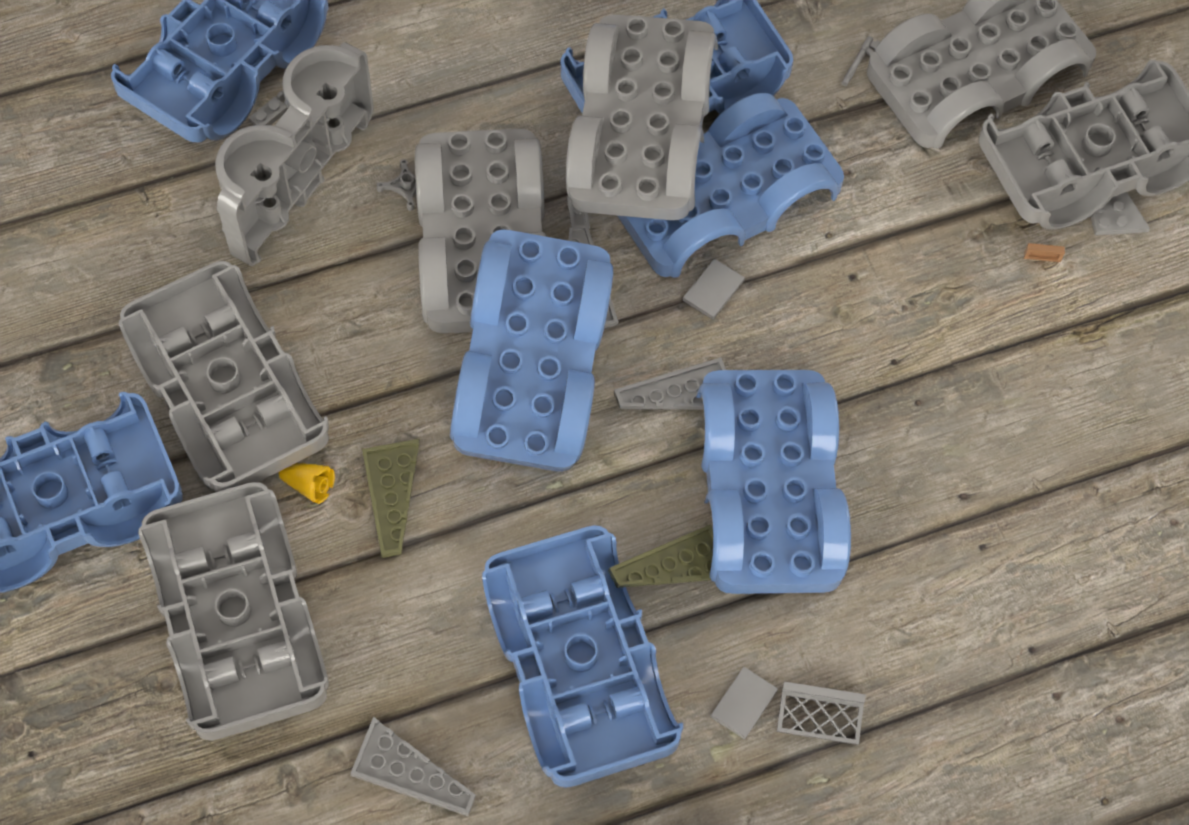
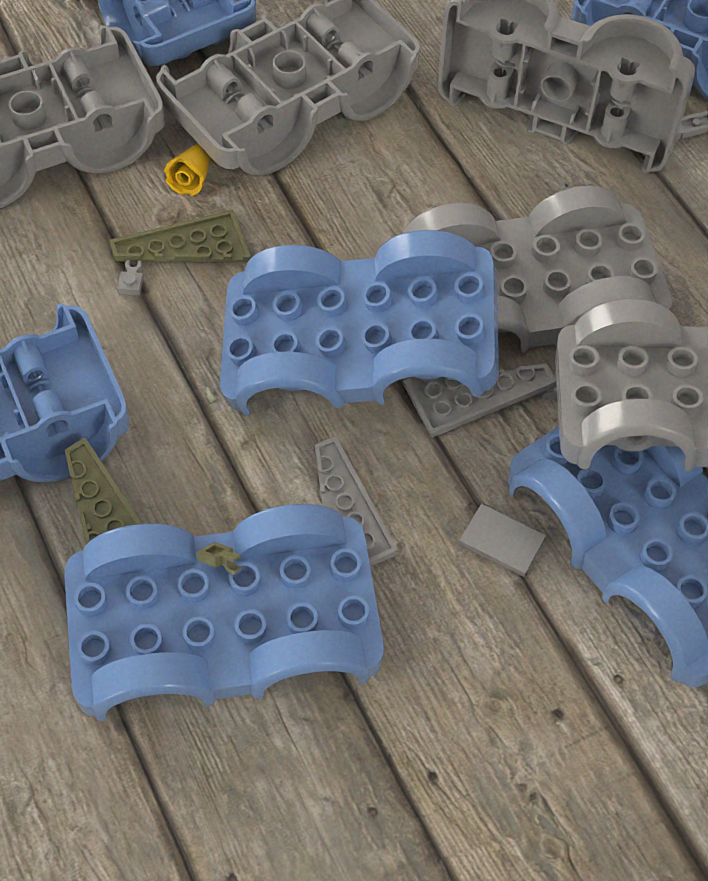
camera: 85 degrees right, 5 degrees down
none -> light grey plate [117,260,143,295]
none -> olive plate [197,542,242,574]

